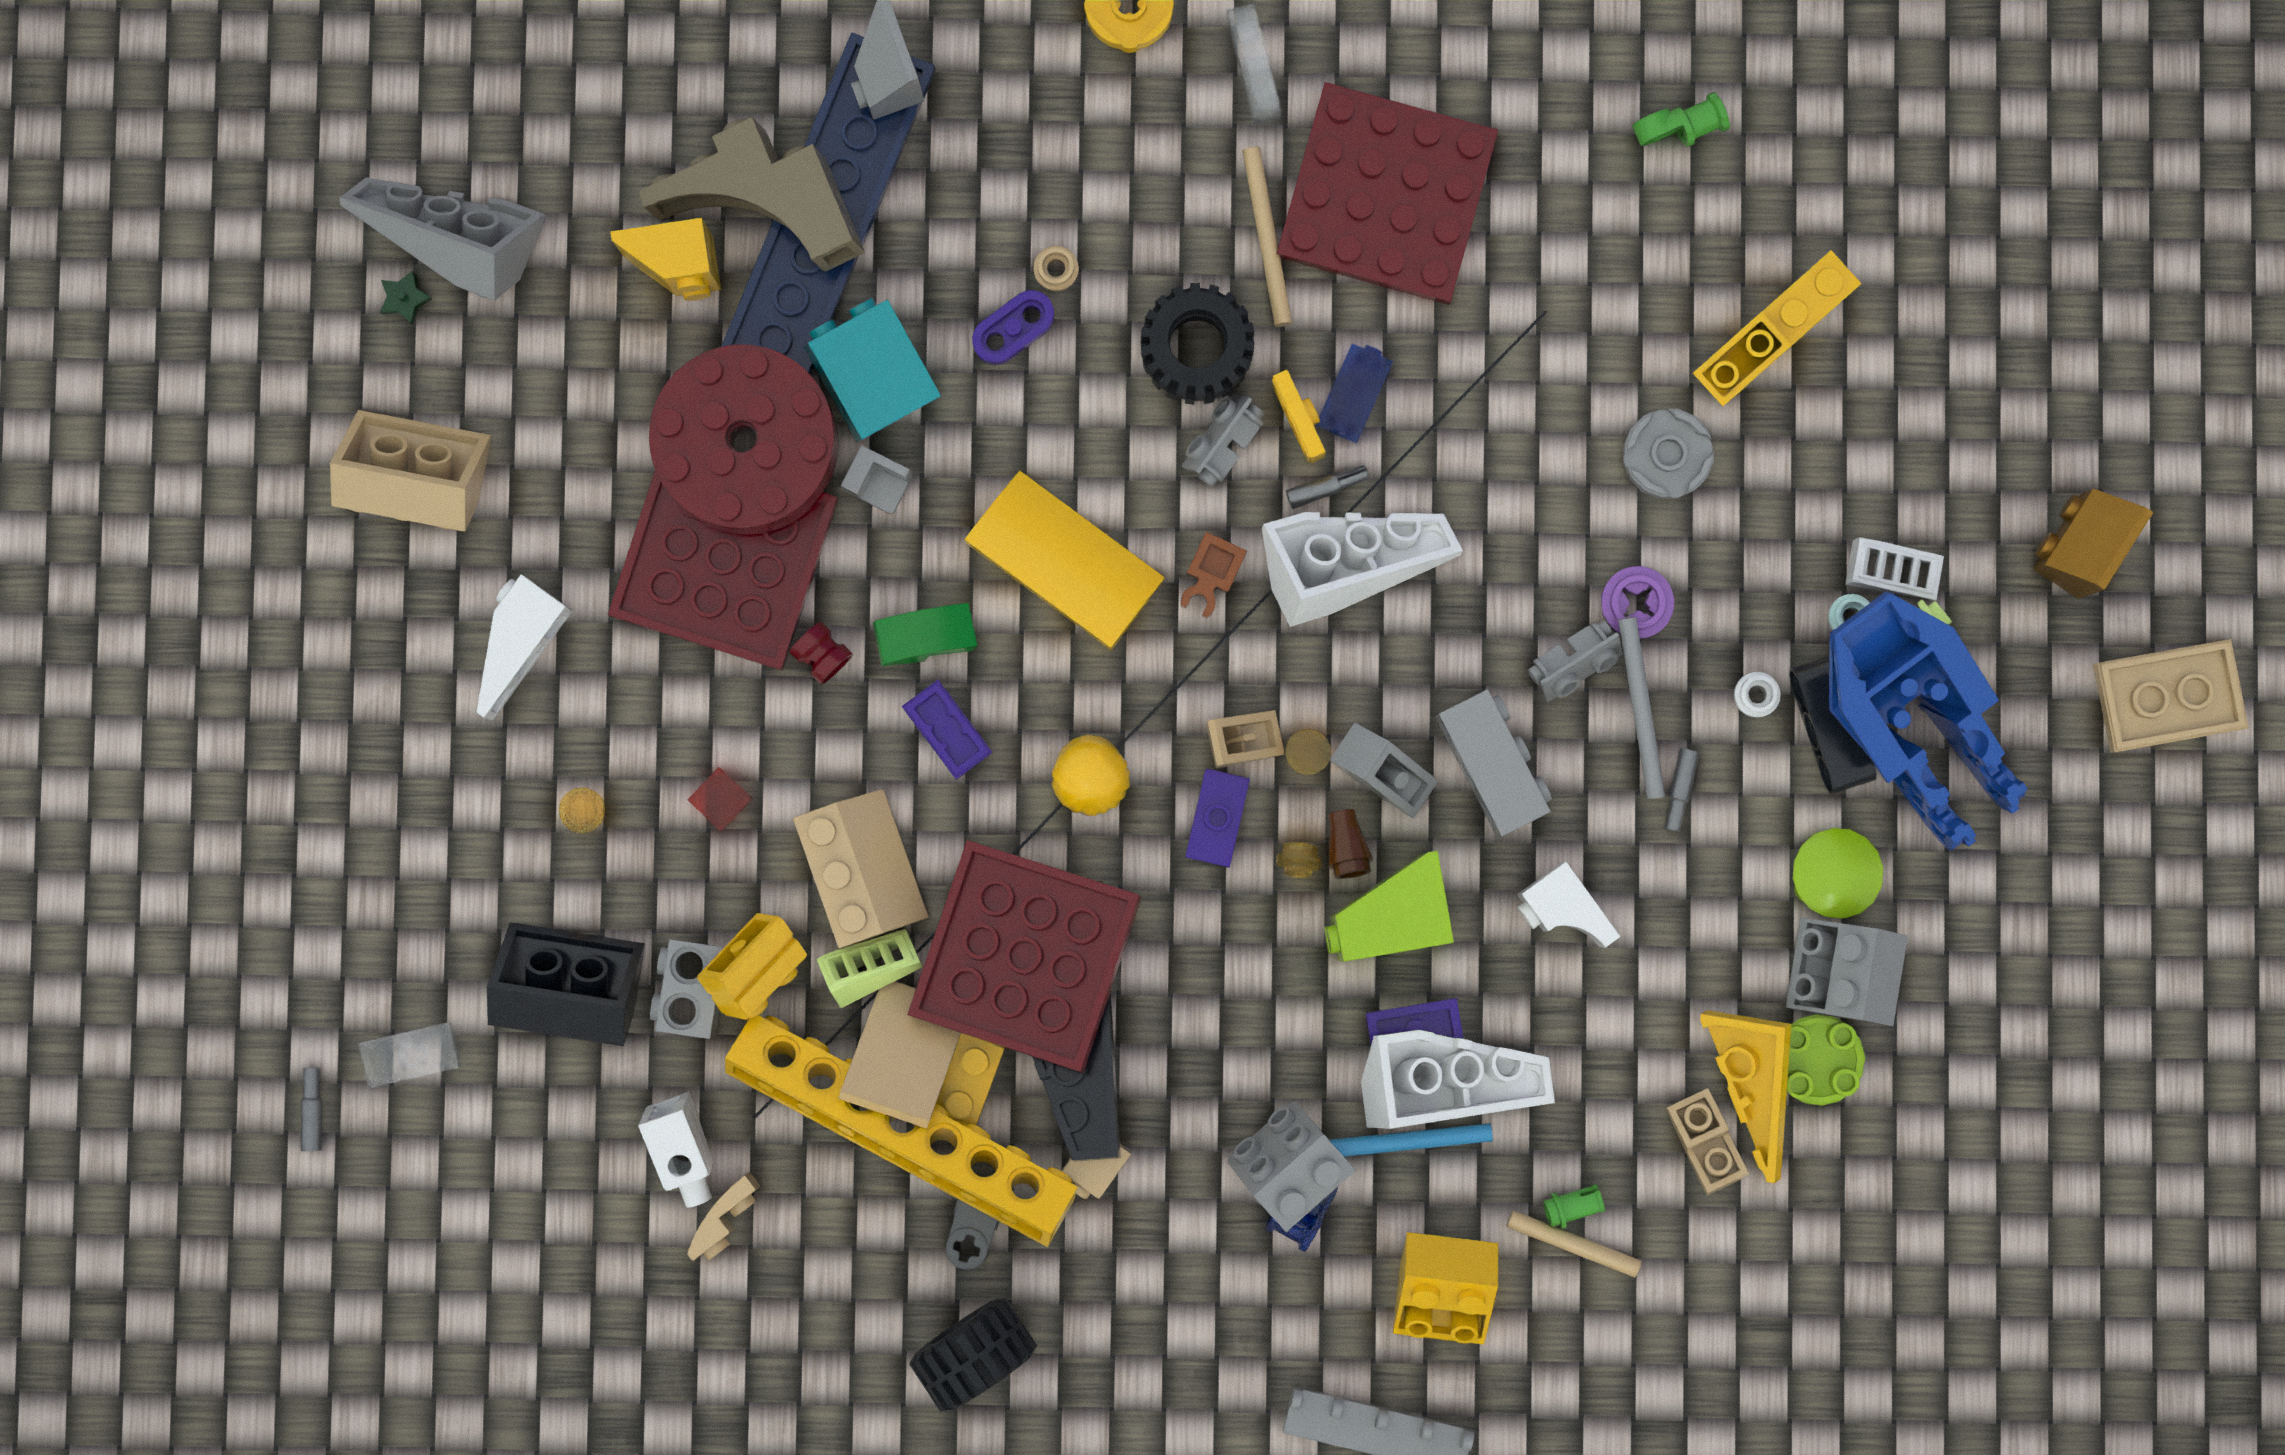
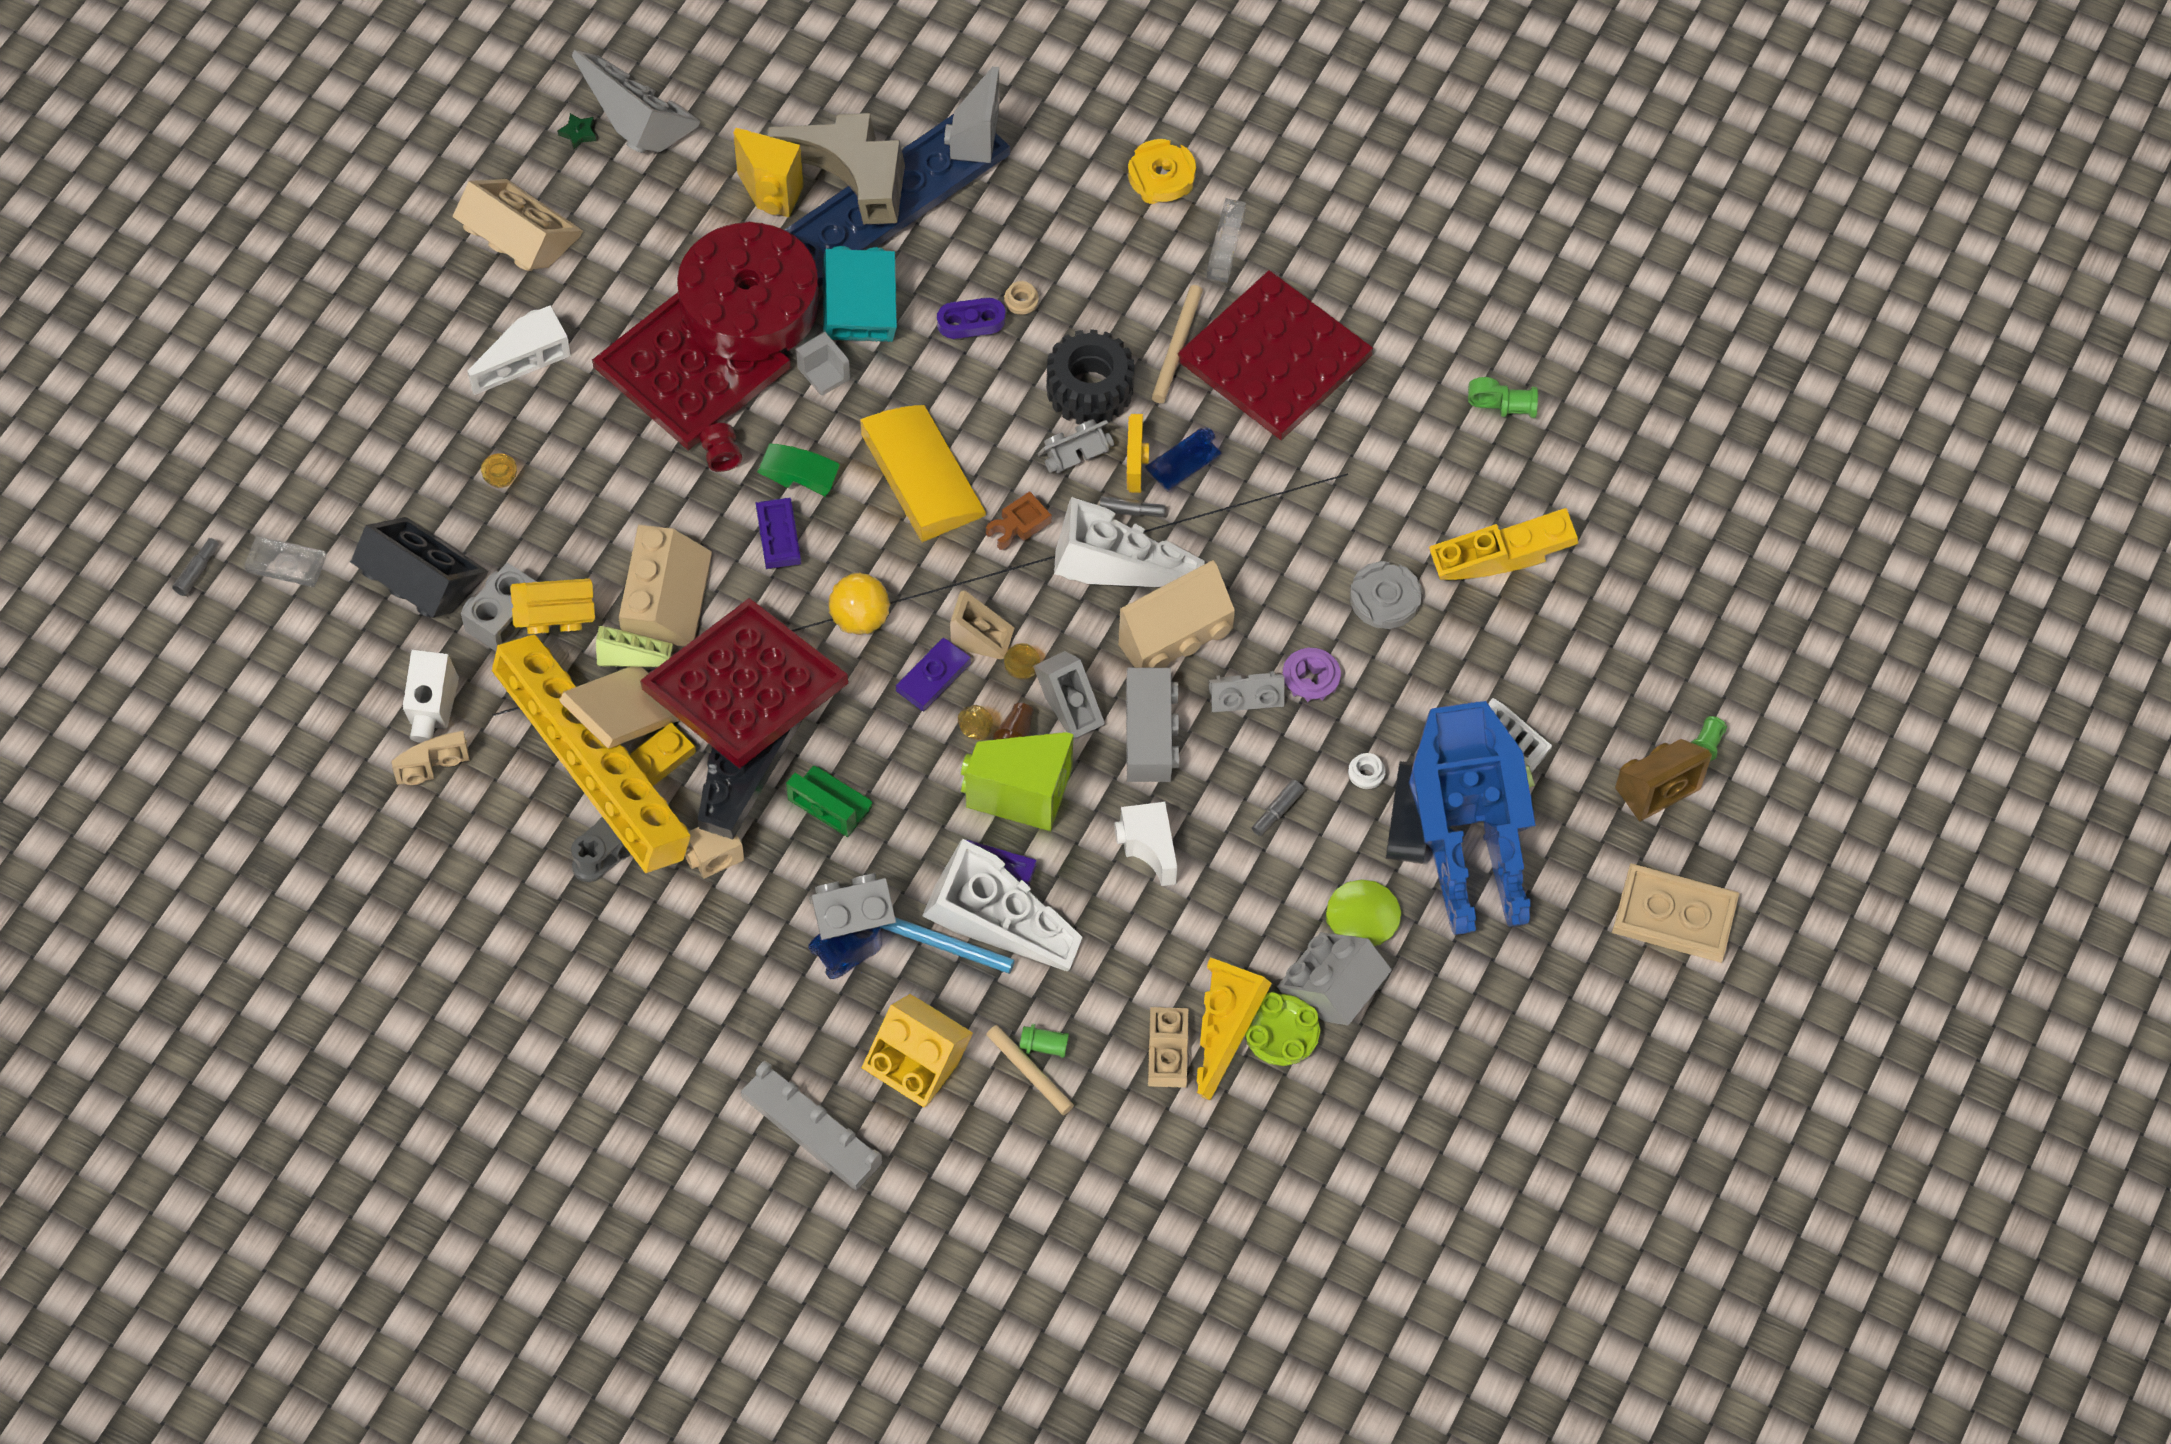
camera: 25 degrees right, 25 degrees down
clear red tile [687,767,753,832] -> none
black tyre [909,1298,1037,1412] -> none
light grey bar [1618,617,1665,799] -> none
none -> green panel [786,766,872,838]
none -> tan slope [1119,560,1235,668]
none -> bright green pin [1691,716,1727,761]

